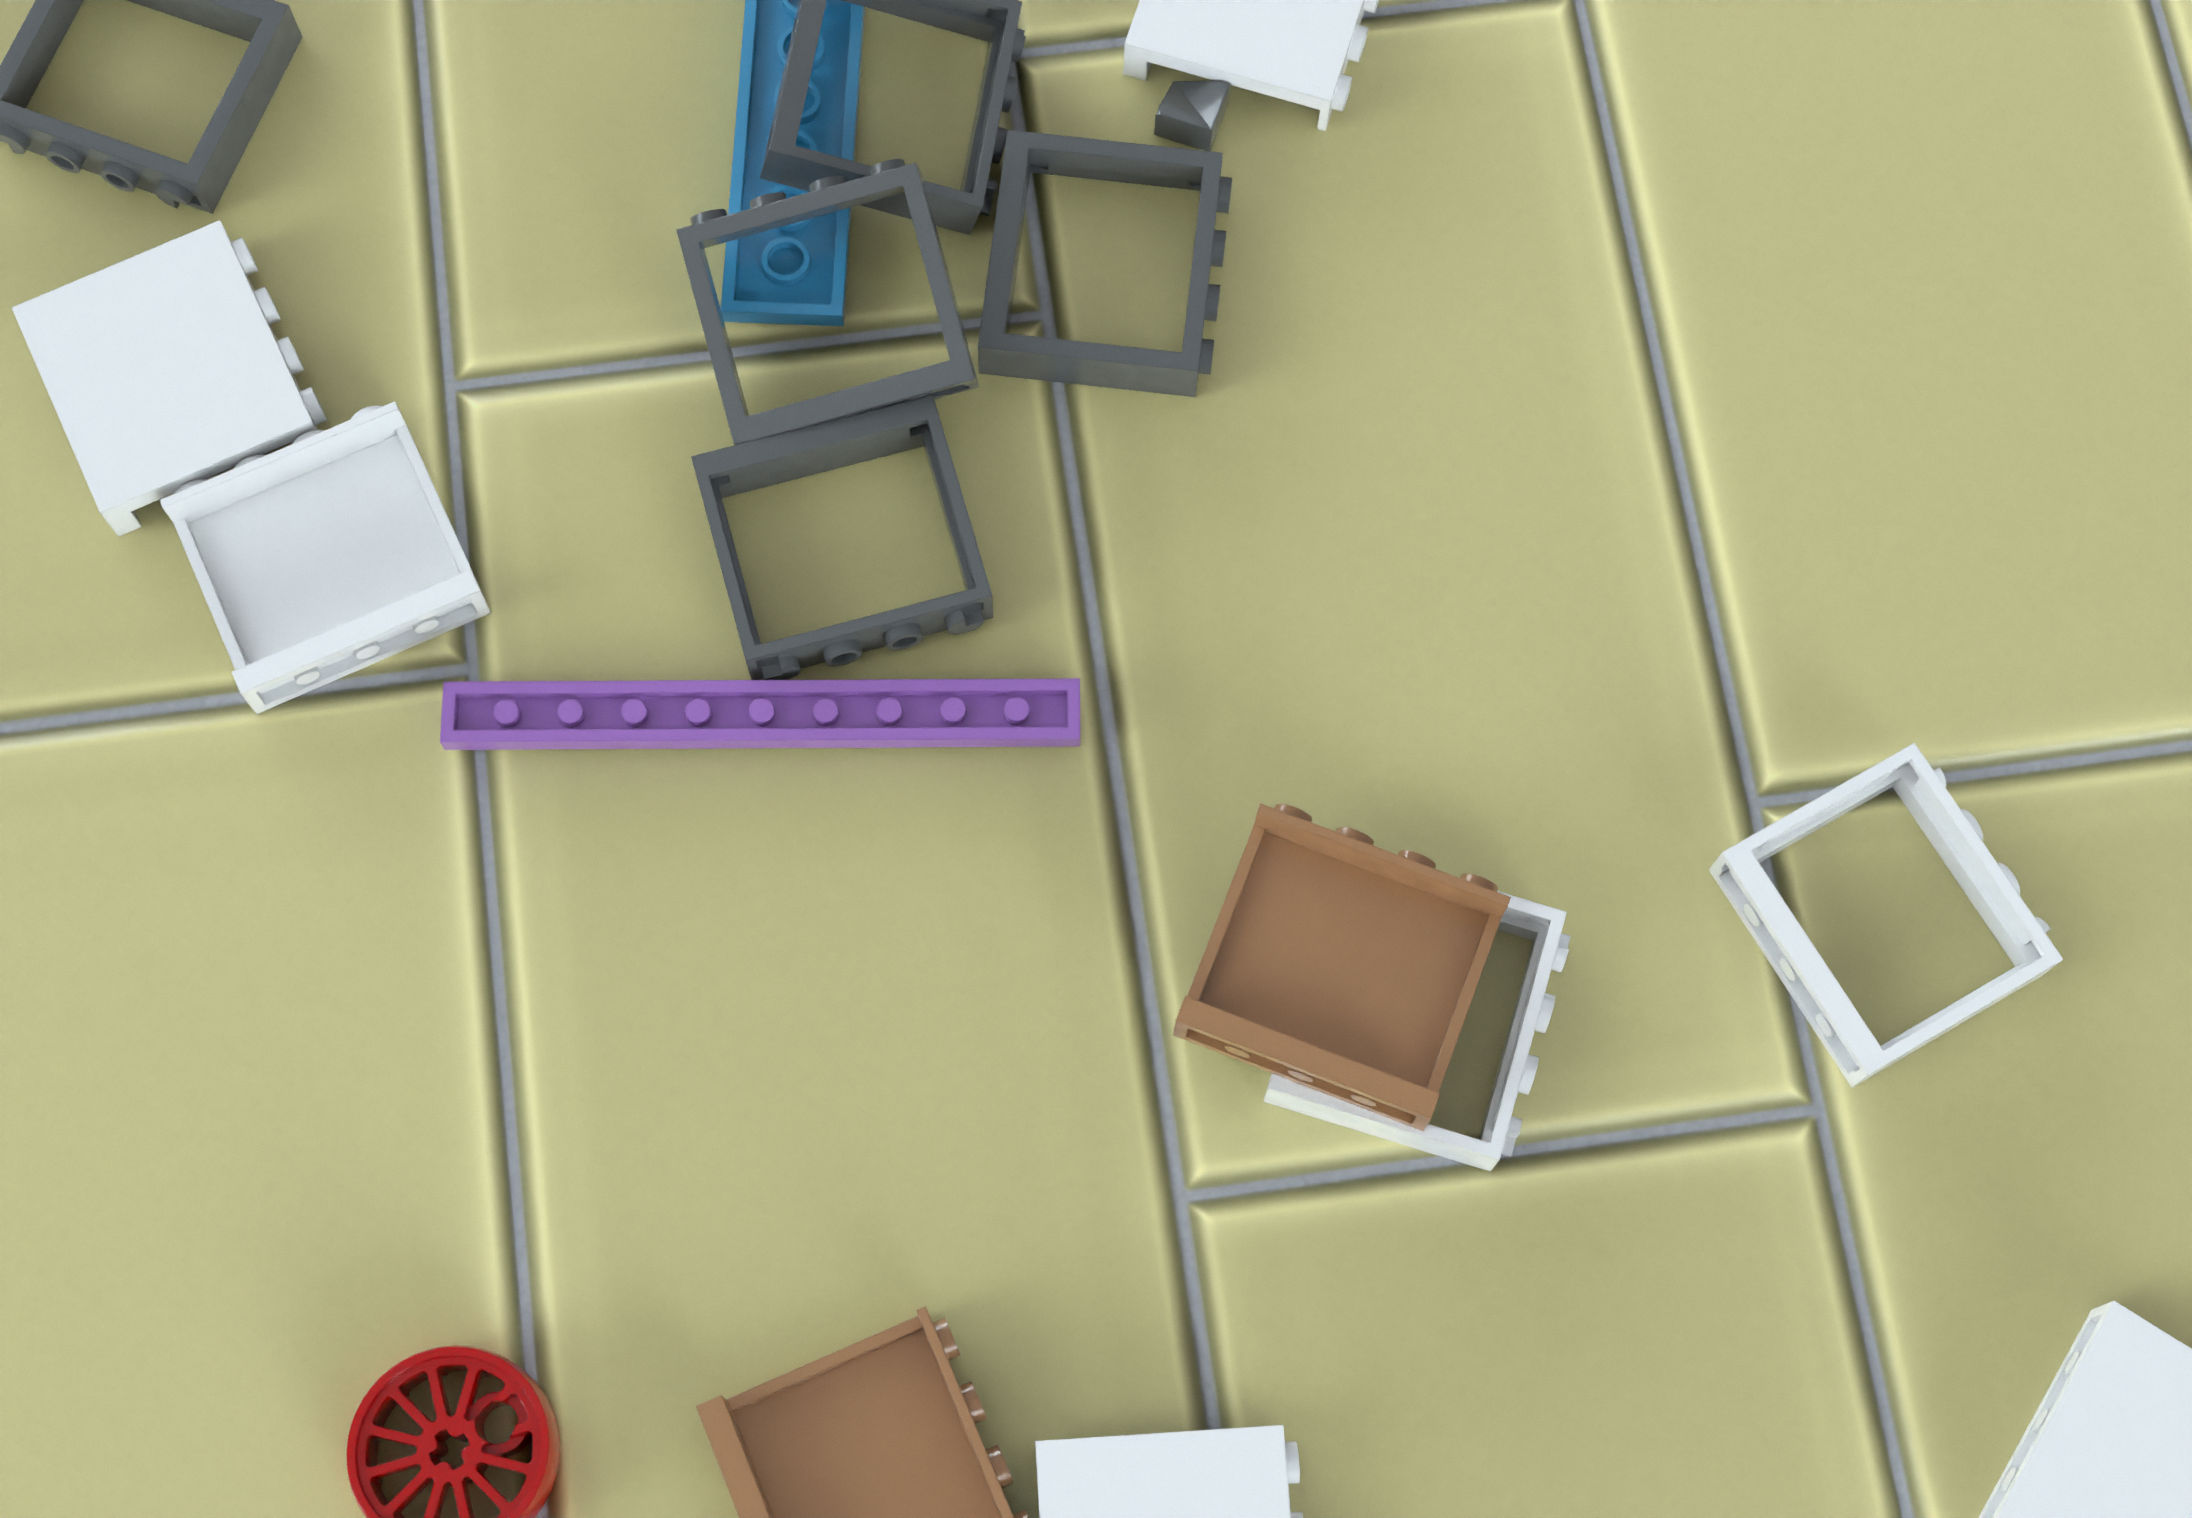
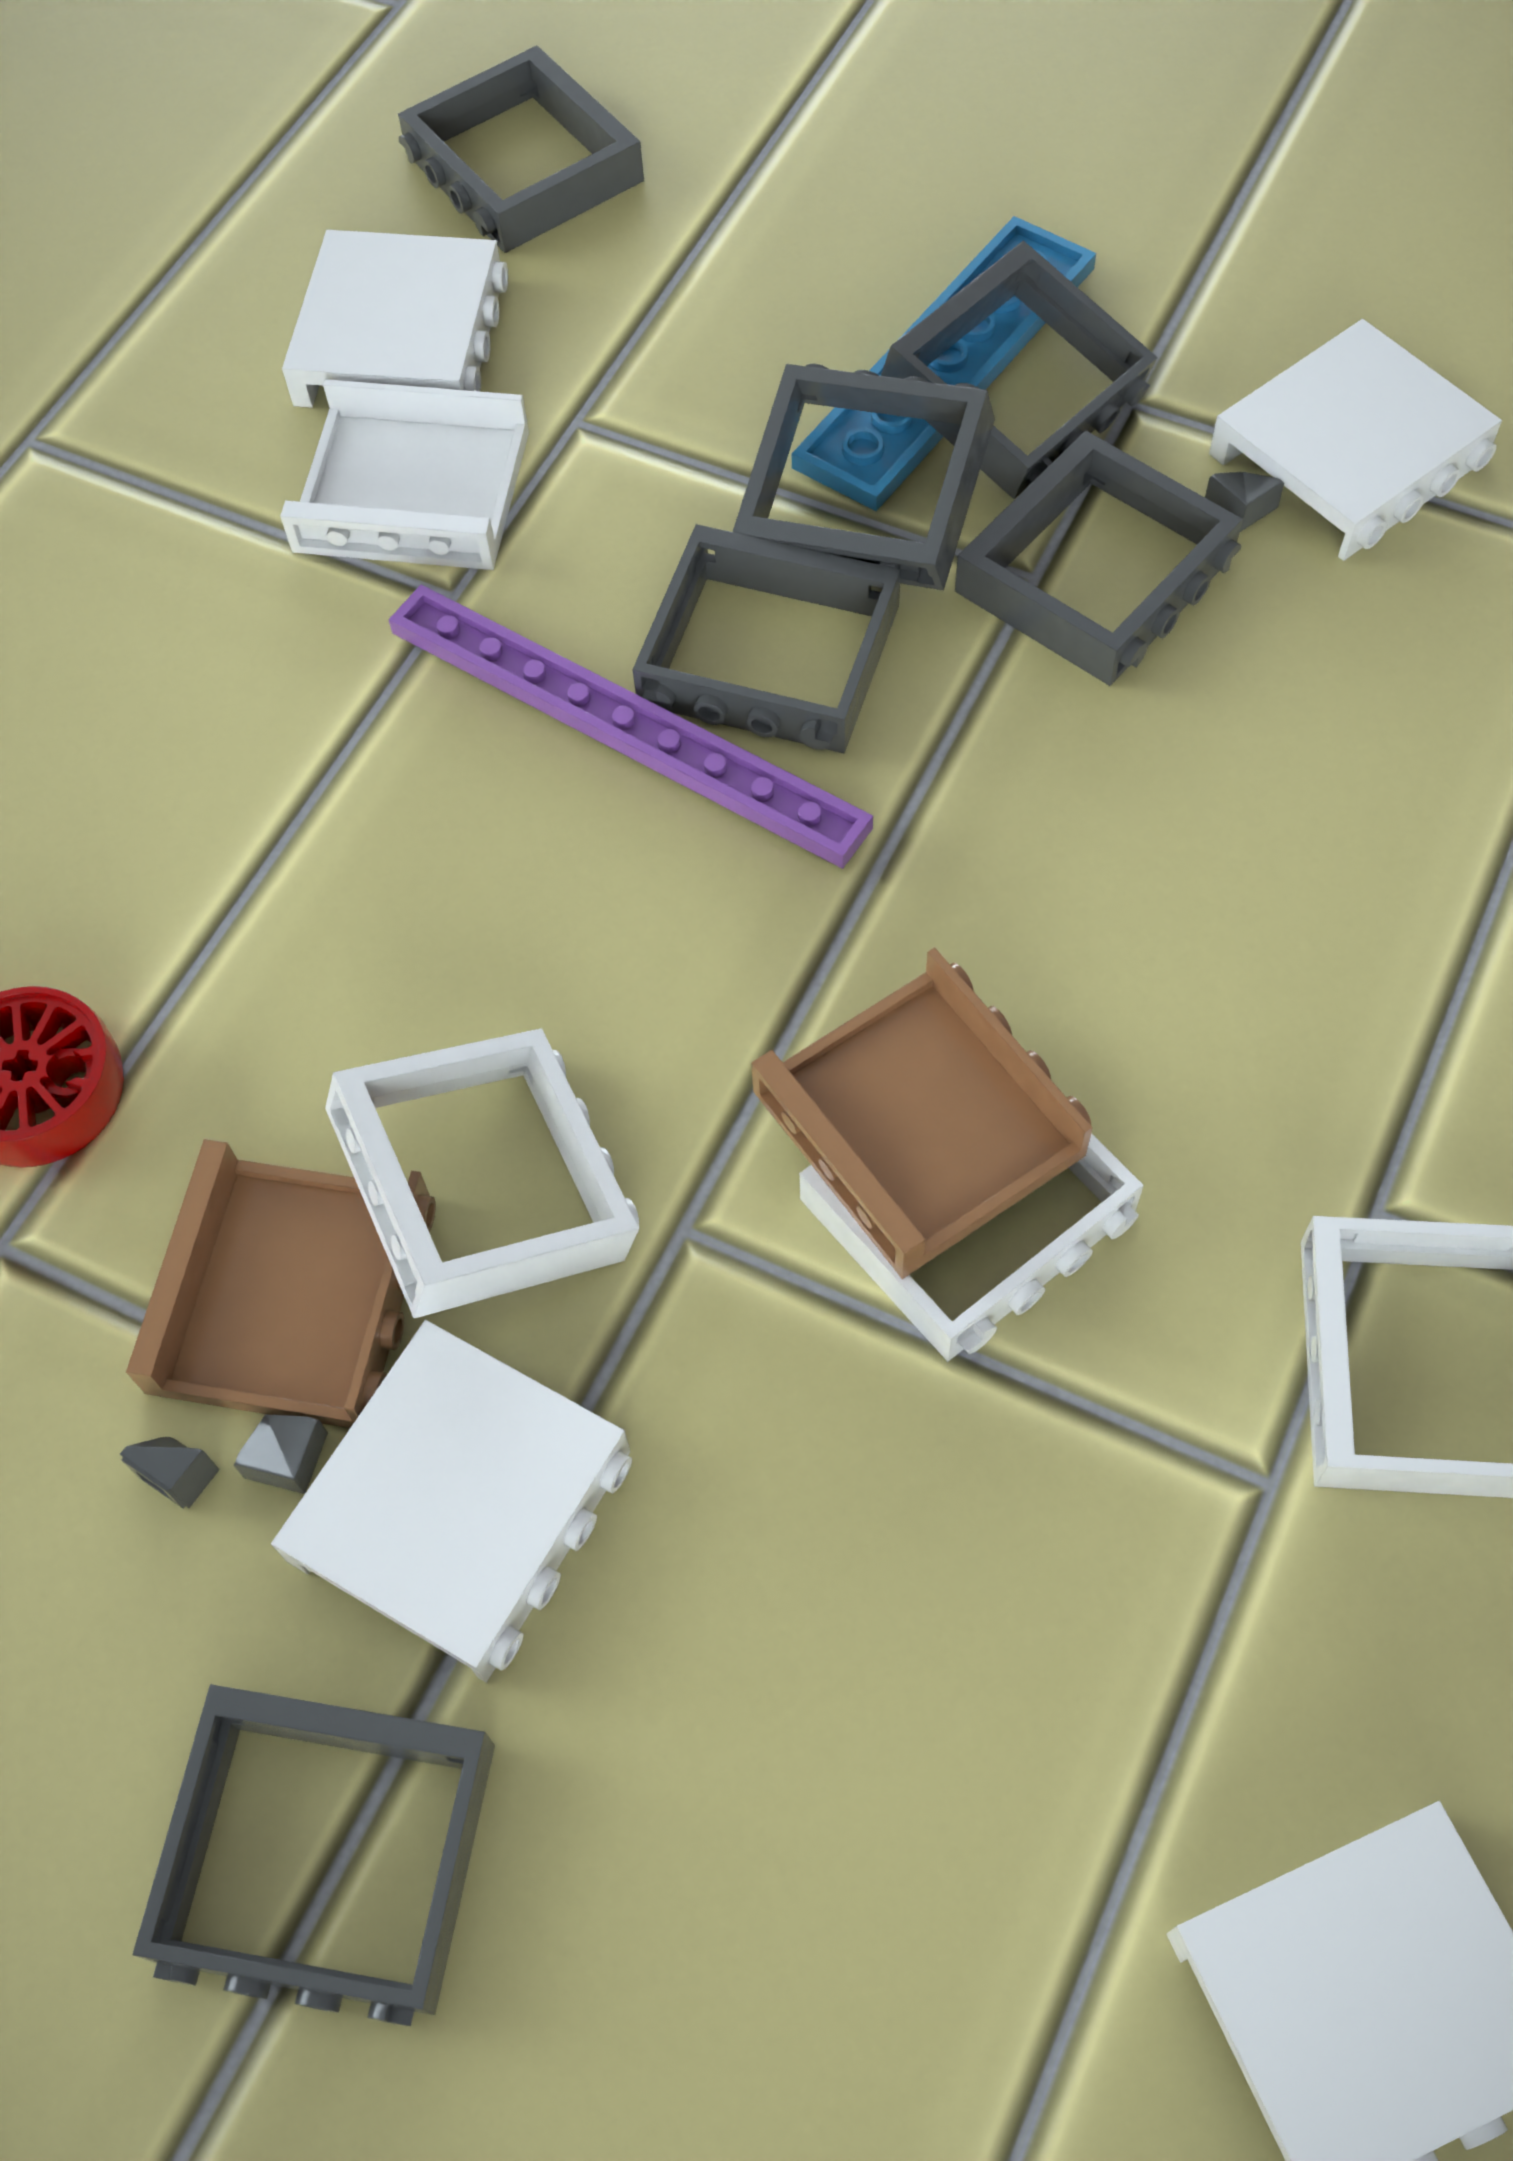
camera: 40 degrees right, 10 degrees down
none -> white window [325,1028,639,1319]

